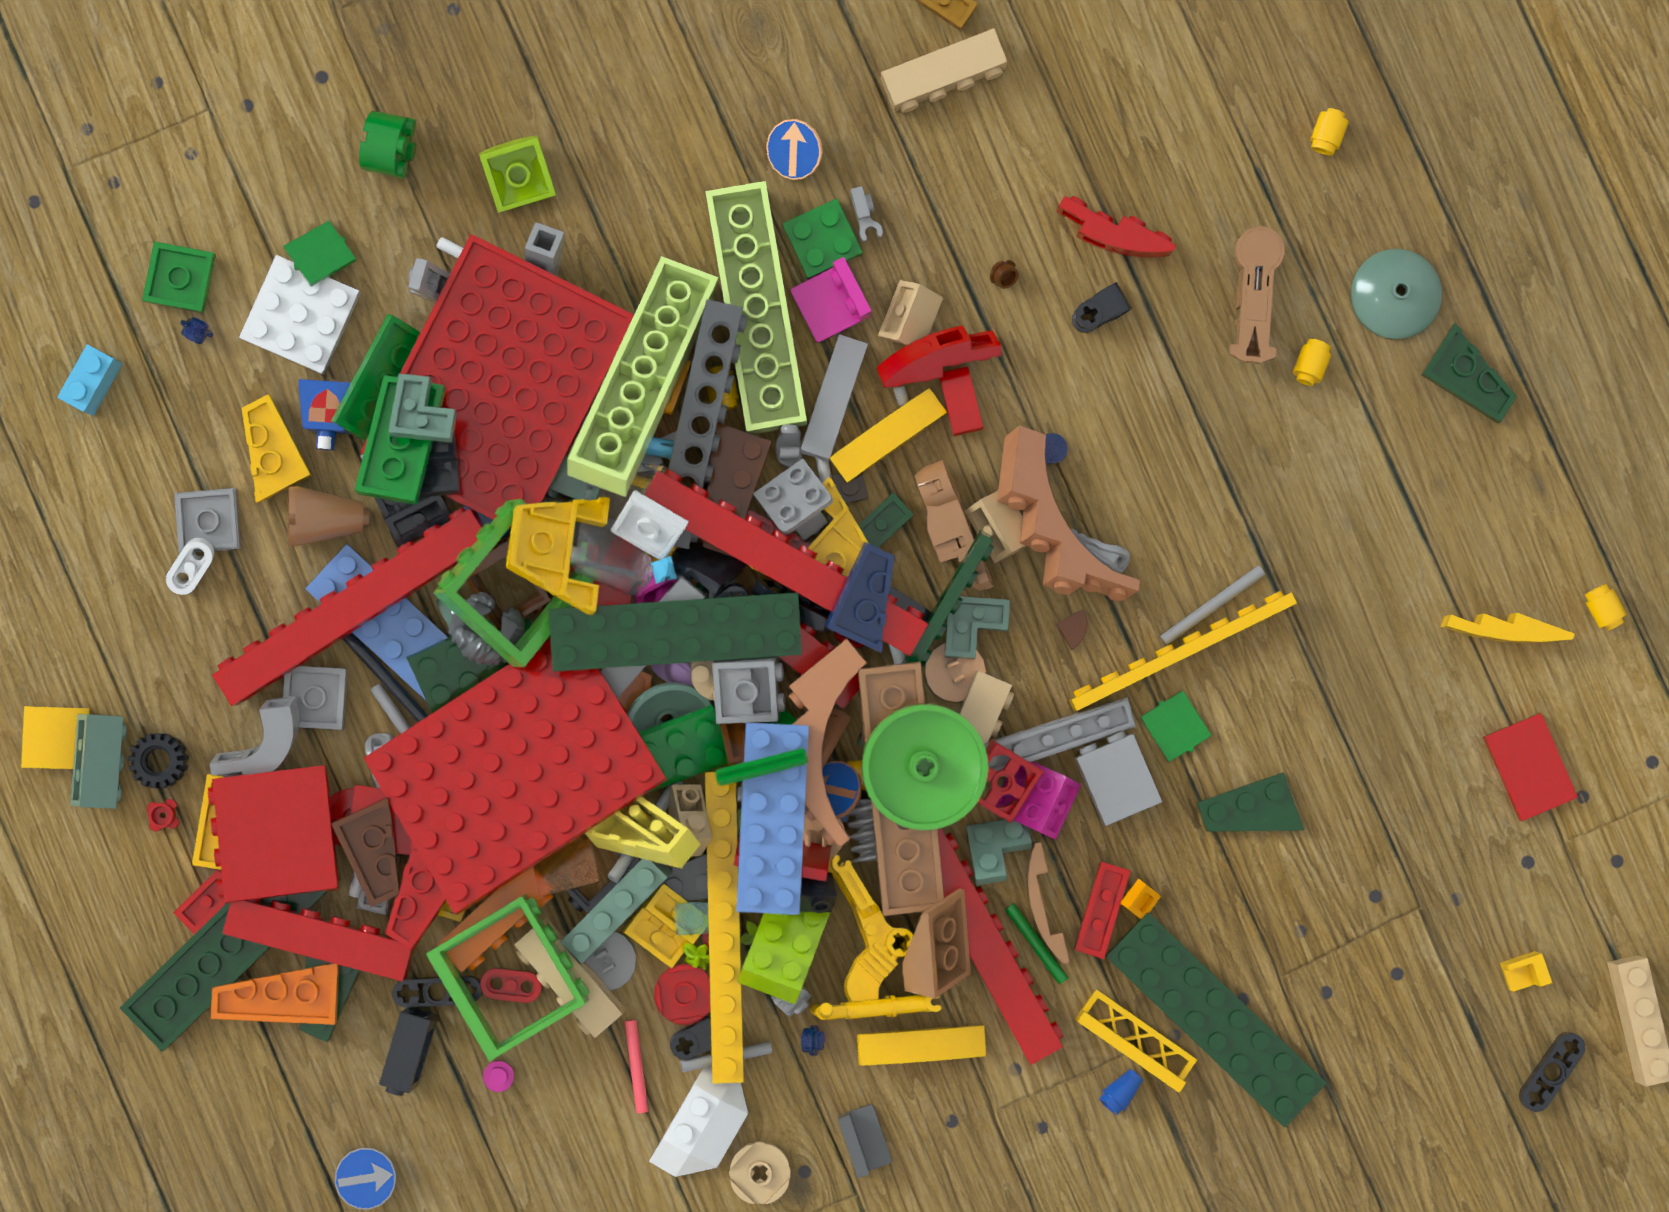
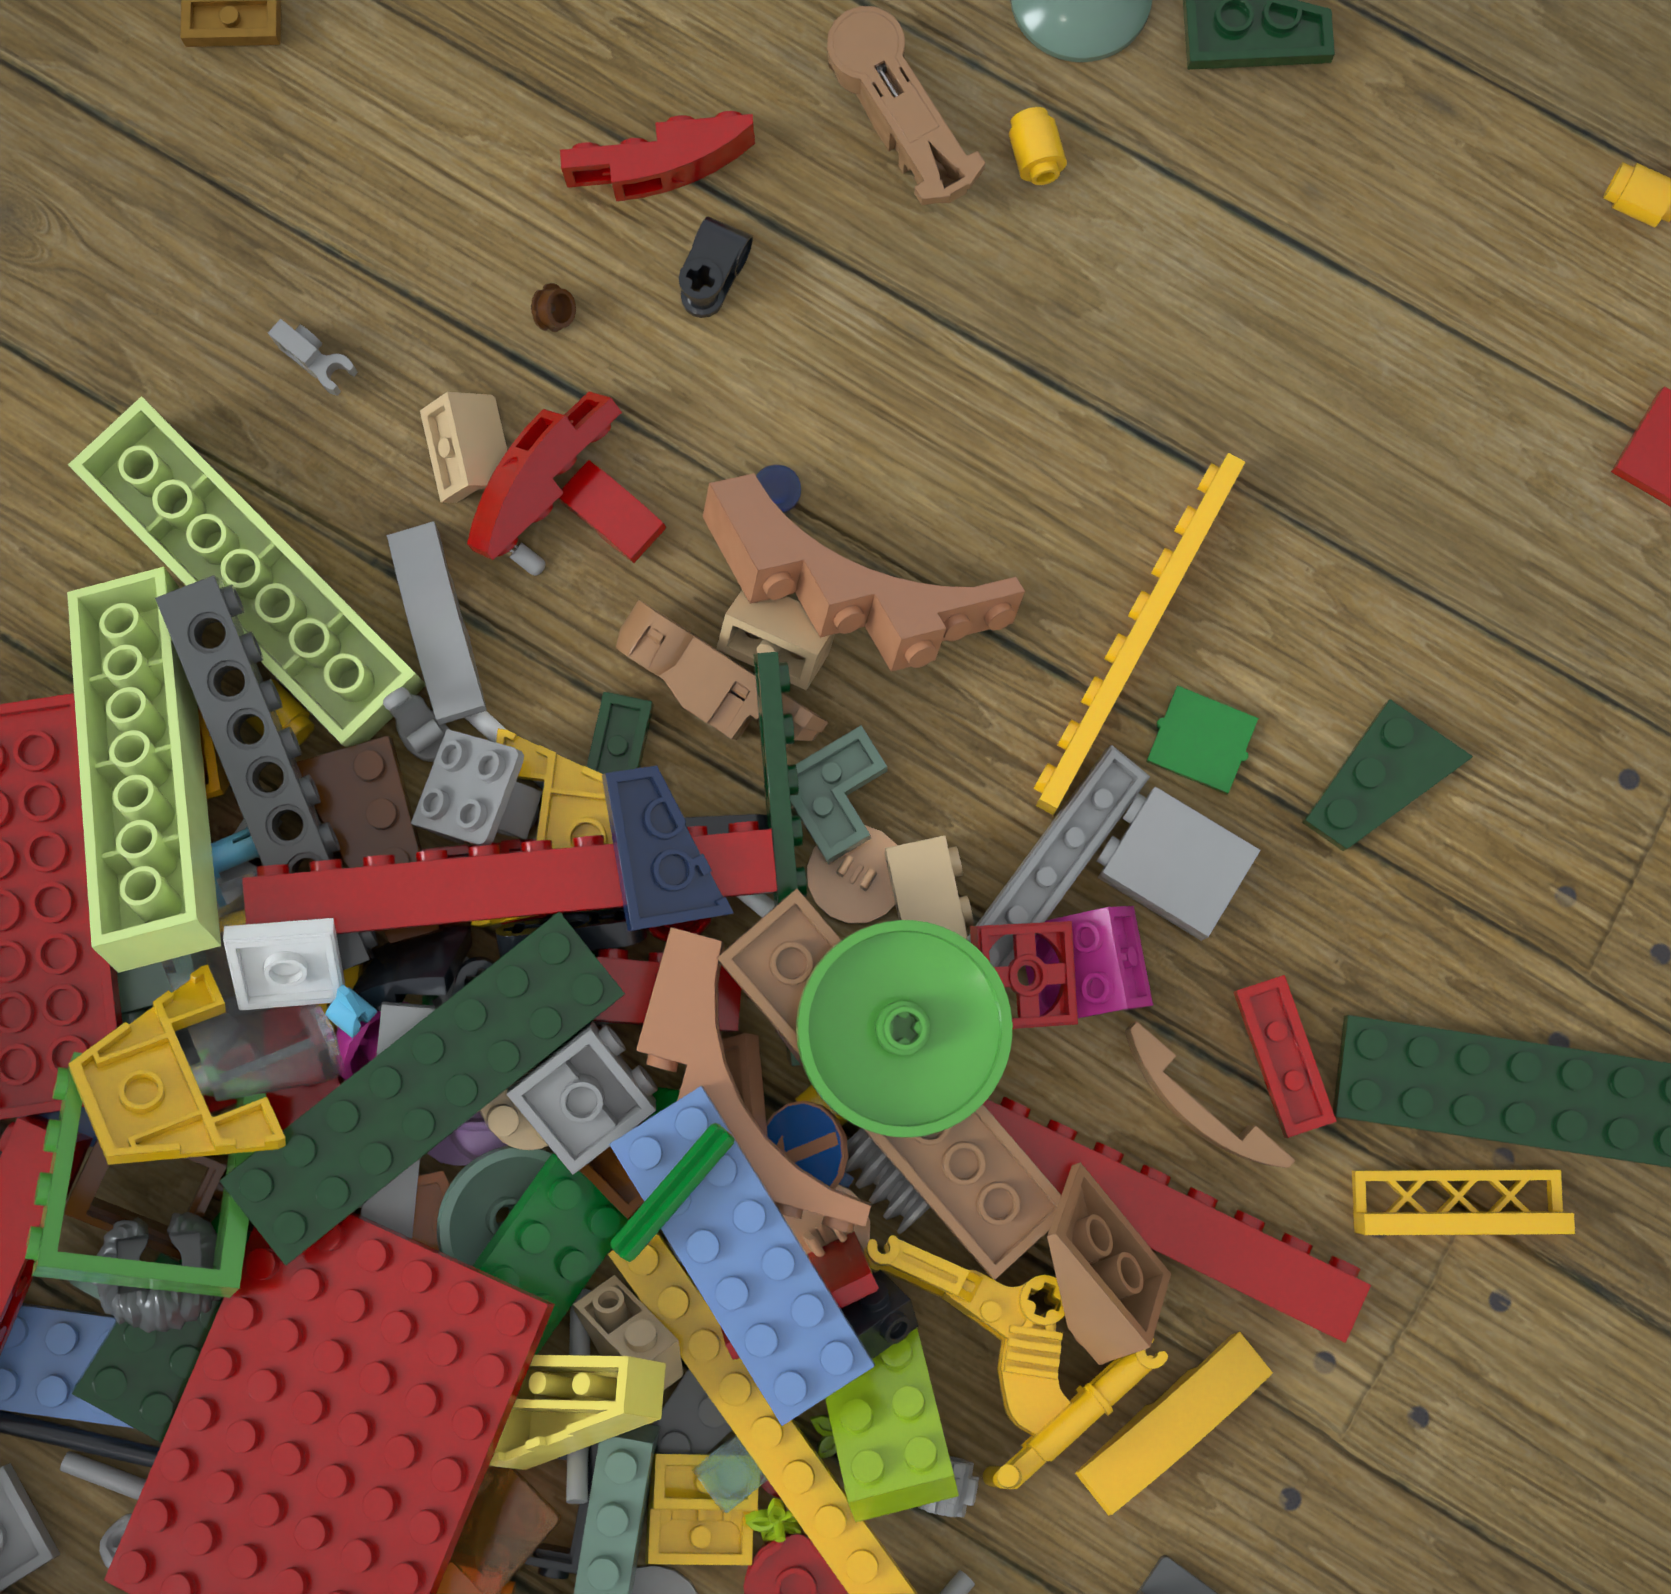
camera: 30 degrees left, 5 degrees down
blue piece [766,119,823,180] -> none
green plate [782,198,863,280] -> none
dark pink bracket [791,257,872,343] -> none
clear blue plate [801,1025,825,1056] -> none
yellow slope [830,388,947,483] -> none
dark brown plate [832,473,868,504] -> none
tan brick [881,28,1007,113] -> none
sand green plate [966,820,1032,885] -> none
green bar [1004,903,1068,984] -> none
reddish brown tile [1056,609,1087,650] -> none
light grey piece [1070,529,1130,574] -> none
blue cone [1099,1069,1143,1115] -> none
light orange plate [1120,879,1161,919] -> none
light grey bar [1160,565,1265,646] -> none
yellow slope [1440,613,1575,643] -> none

